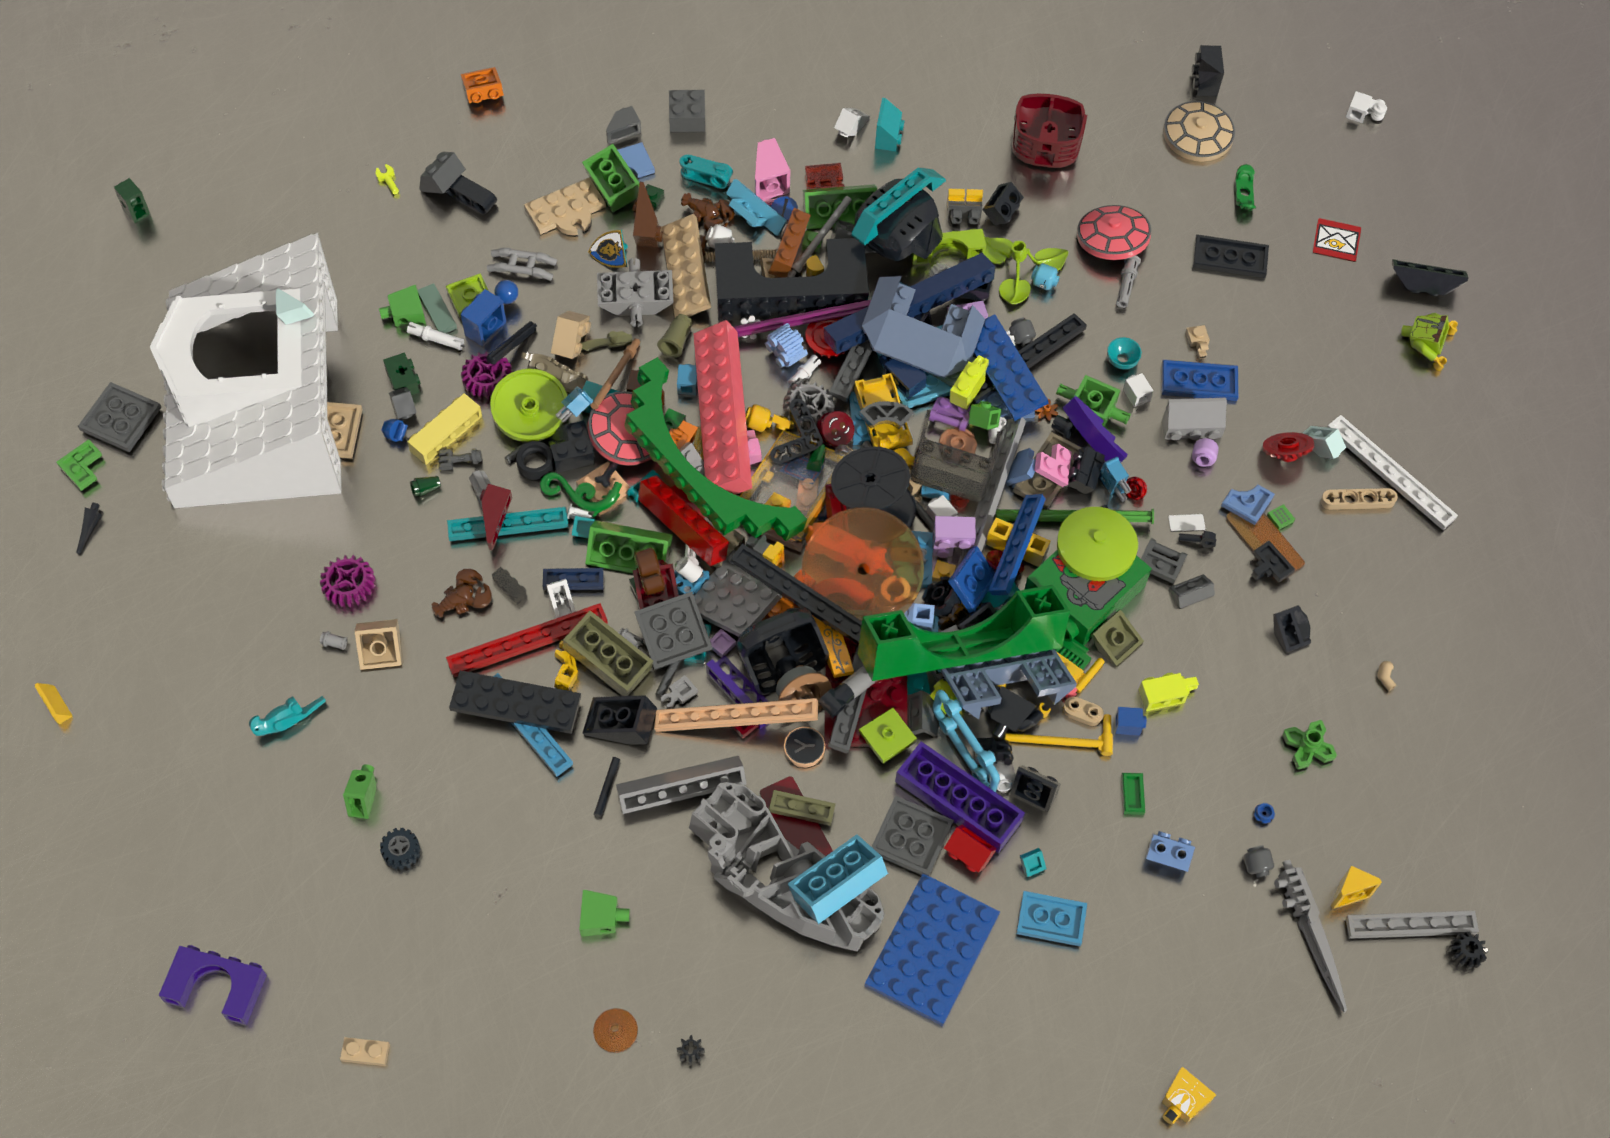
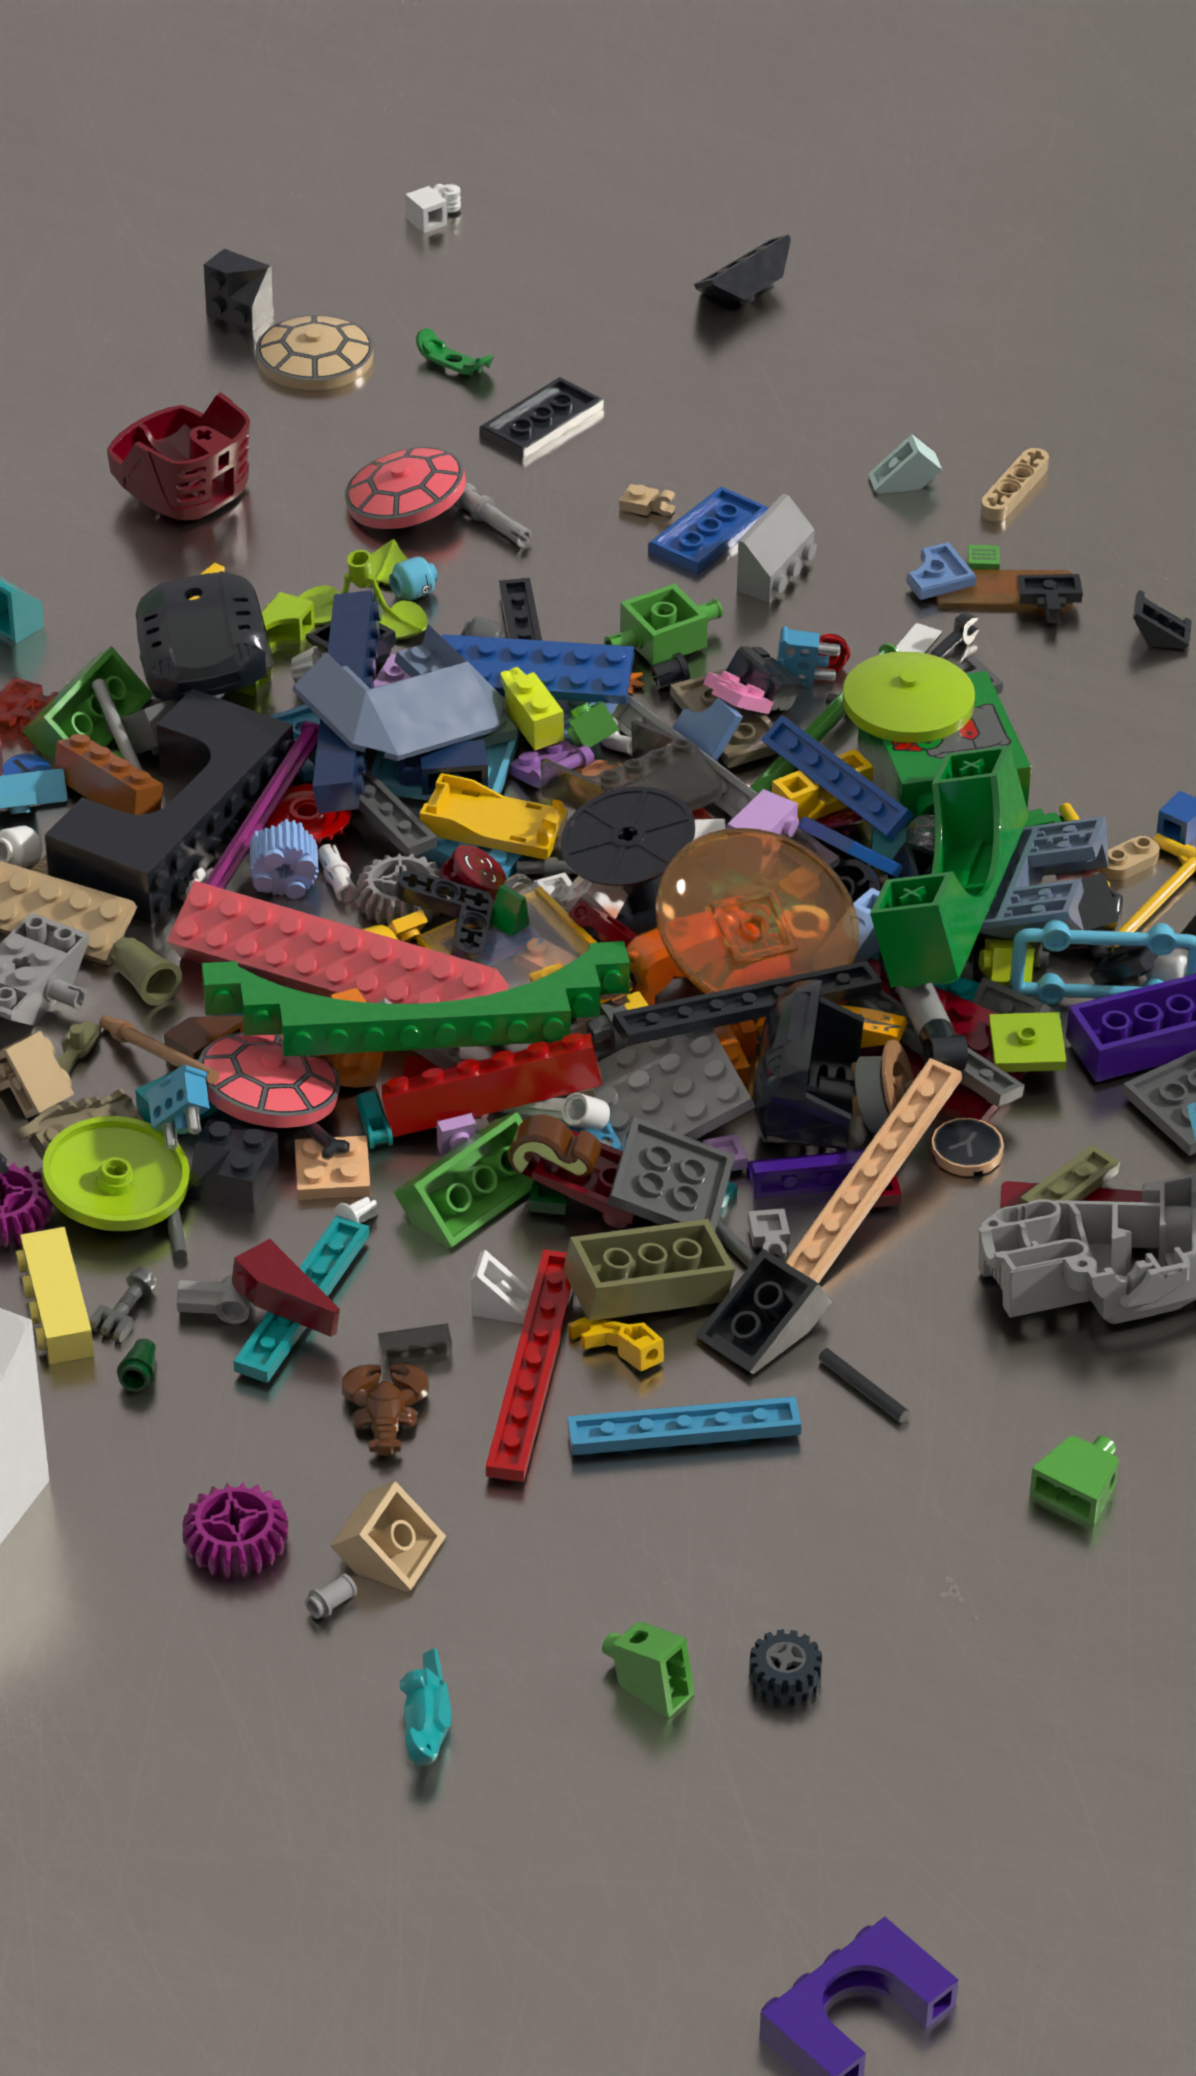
camera: 55 degrees left, 20 degrees down
yellow slope [35,683,72,724] -> none
tan plate [340,1037,390,1066] -> none
black plate [449,670,581,734] -> none
black tyre [516,441,554,480] -> none
green plant [540,472,622,517] -> none
dark blue plate [542,568,604,590] -> none
teal plate [572,516,595,538] -> none
light grey brick [616,755,747,814] -> none
yellow brick [806,255,824,277] -> none
teal slope [851,167,946,246] -> none
dark grey brick [858,401,915,429] -> none
black brick [982,182,1024,225] -> none
dark purple slope [1063,395,1128,463] -> none
olive slope [1091,609,1144,666] -> none
teal piece [1107,337,1142,369] -> none
white brick [1123,373,1153,407] -> none
neon yellow hinge [1138,673,1199,711] -> none
dark grey slope [1169,574,1215,608] -> none
lavender head [1192,438,1219,467] -> none
red gear [1263,432,1314,462] -> none
sticker [1313,218,1361,261] -> none
white plate [1327,415,1458,530] -> none
lime torso [1401,313,1458,371] -> none
none -> lavender plate [437,1113,476,1156]

